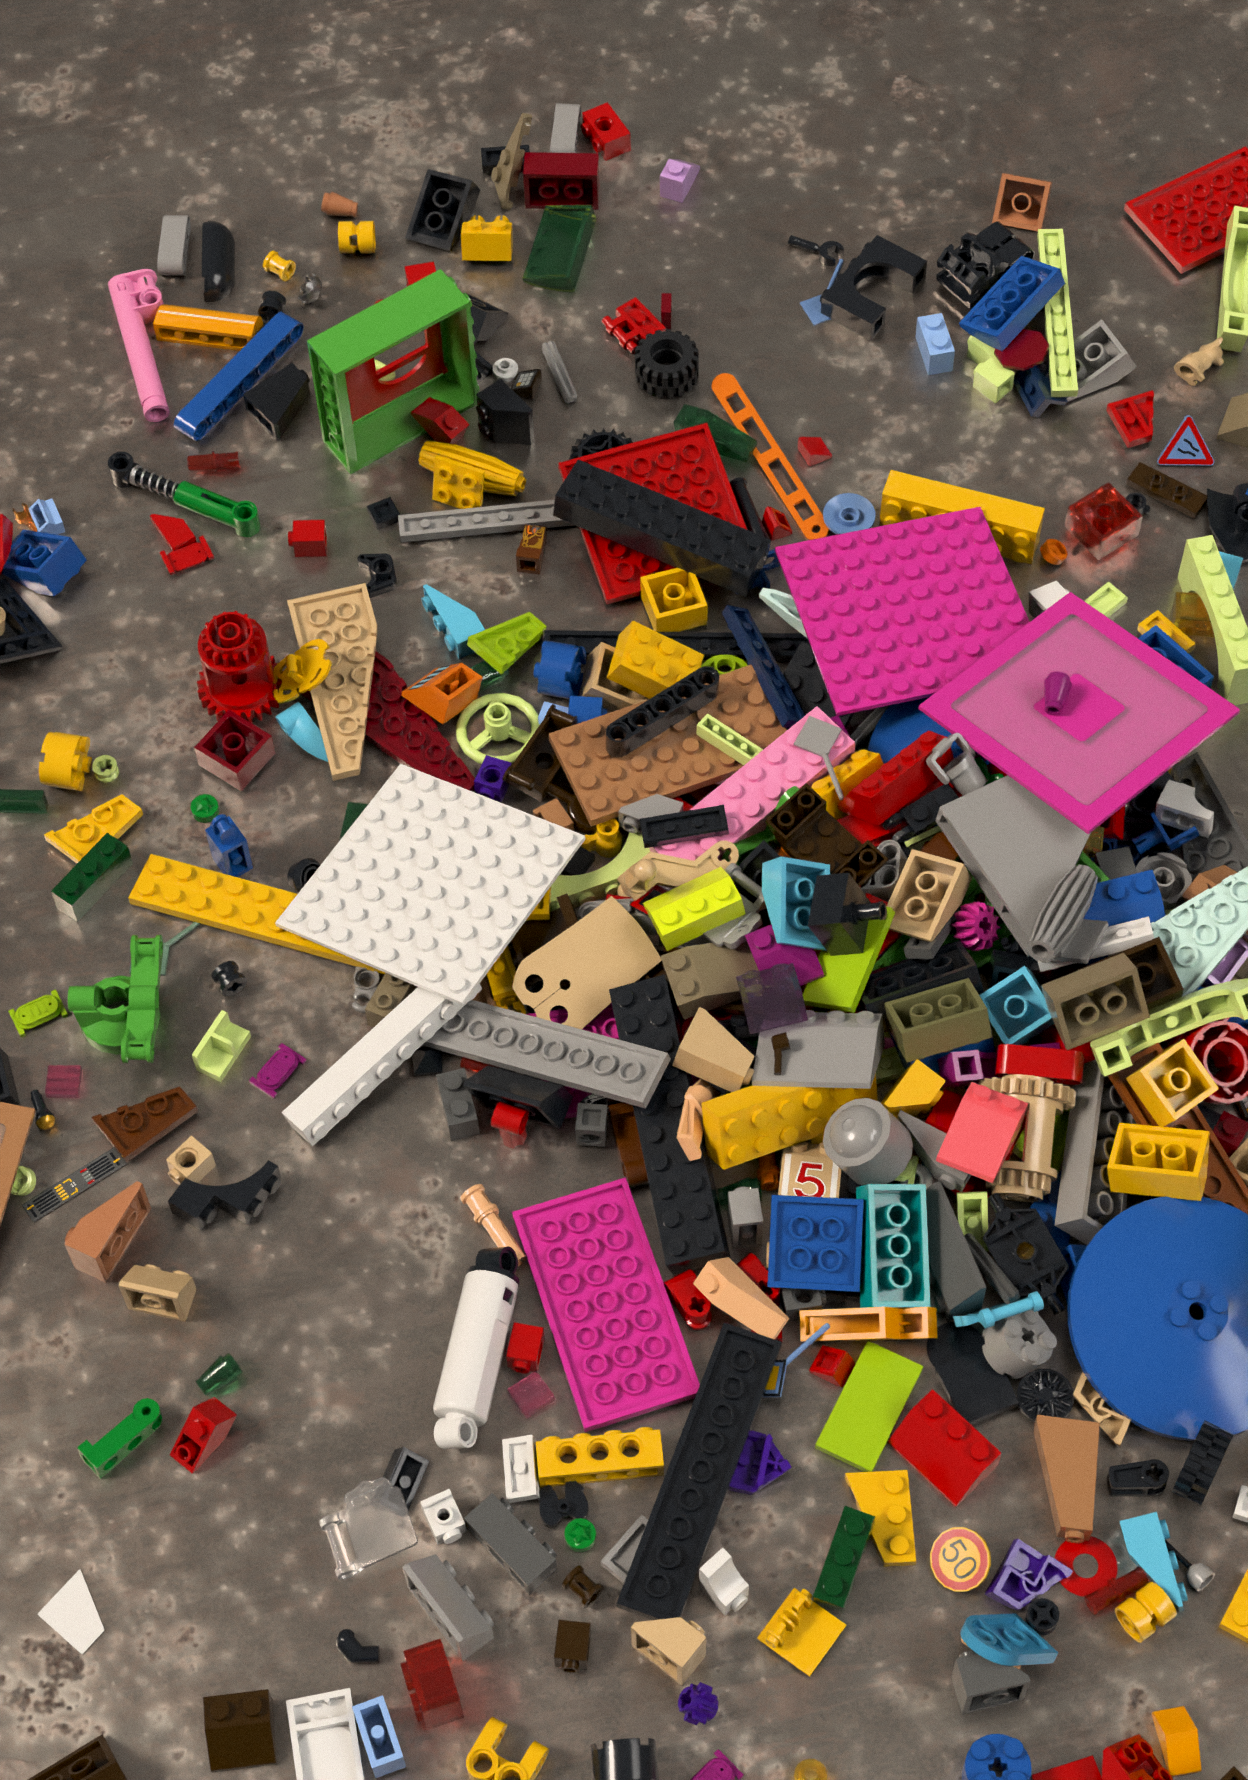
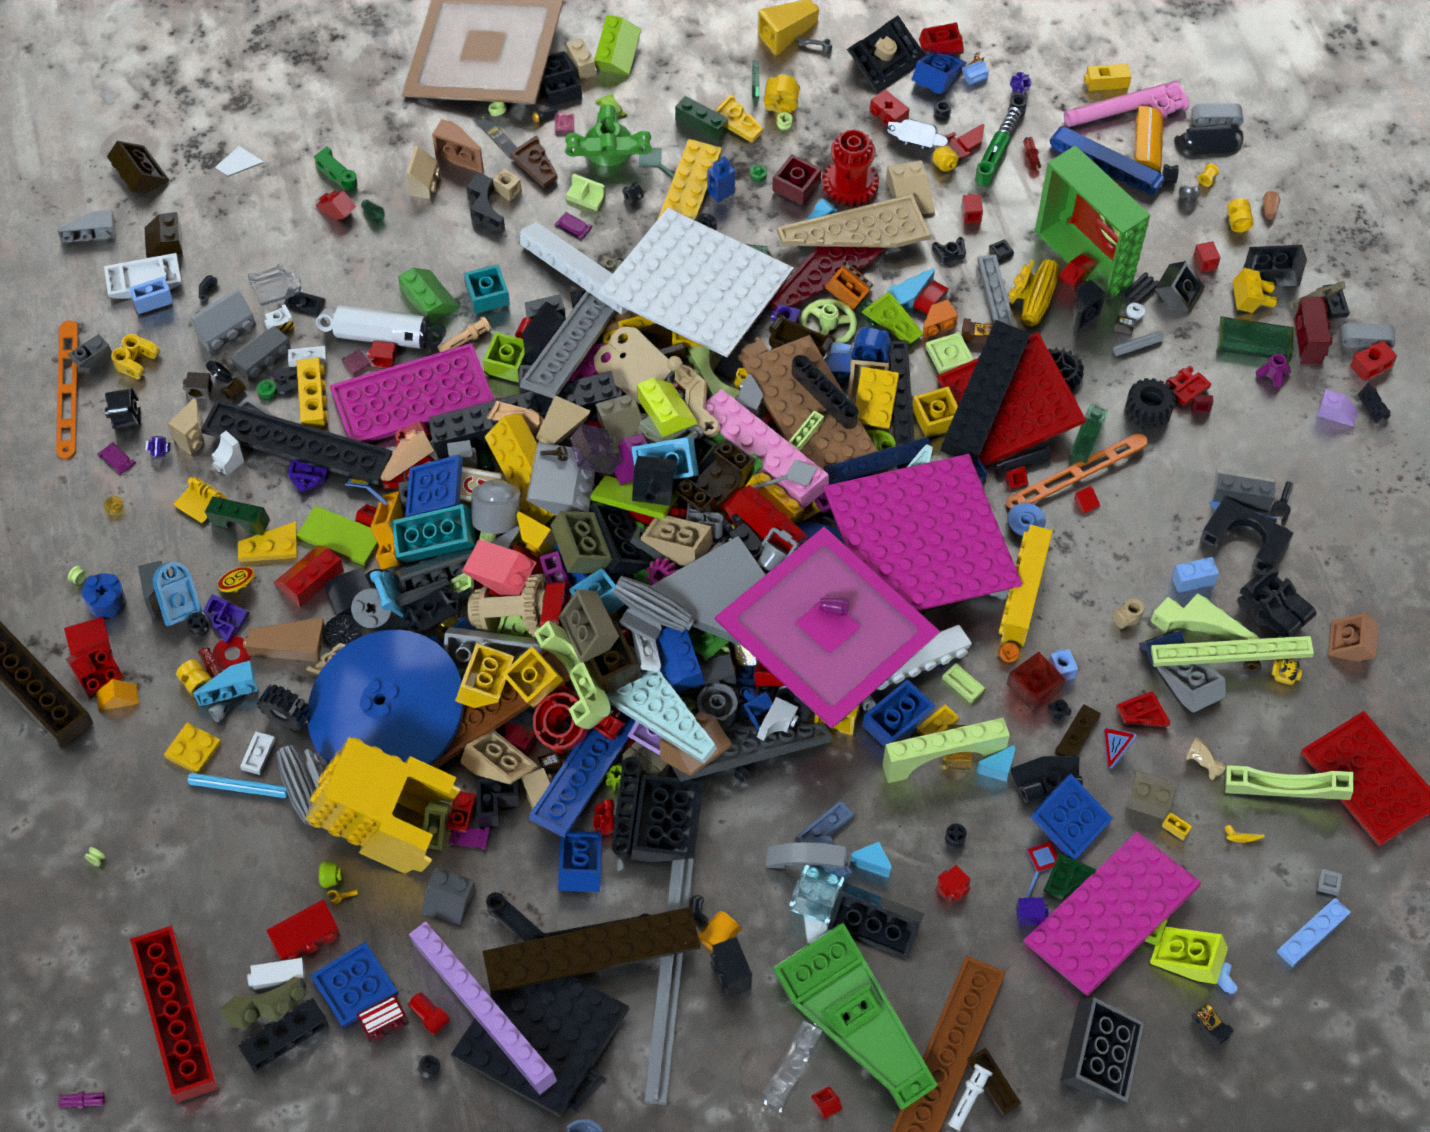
camera: 85 degrees right, 0 degrees up
yellow shield [273,639,332,704] -> none
clear red brick [400,1638,464,1730] -> none
black tile [640,805,729,848] -> none
blue slope [959,256,1065,351] -> none
dark red piece [994,329,1049,371] -> none
black piece [1107,1459,1169,1497] -> none
none -> black gear [206,360,233,384]
none -> bright green slope [398,268,460,324]
none -> teal brick [464,264,510,314]
none -> lime brick [483,332,527,383]
none -> red brick [869,89,910,127]
none -> tan slope [886,160,935,217]
none -> hinge [887,119,949,150]
none -> red slope [913,280,949,314]
none -> orange slope [922,299,958,338]
none -> yellowish green plate [925,332,974,375]
none -> yellow head [932,145,959,172]
none -> black plate [934,101,951,117]
none -> dark purple gear [1010,72,1032,94]
none -> light blue brick [1048,649,1078,683]
none -> yellow brick [1083,63,1131,91]
none -> tan piece [1112,598,1144,629]
none -> dark grey slope [1213,468,1276,511]
none -> magenta rock [1256,354,1292,388]
none -> yellow head [1271,659,1303,685]
none -> black hinge [1357,383,1391,423]

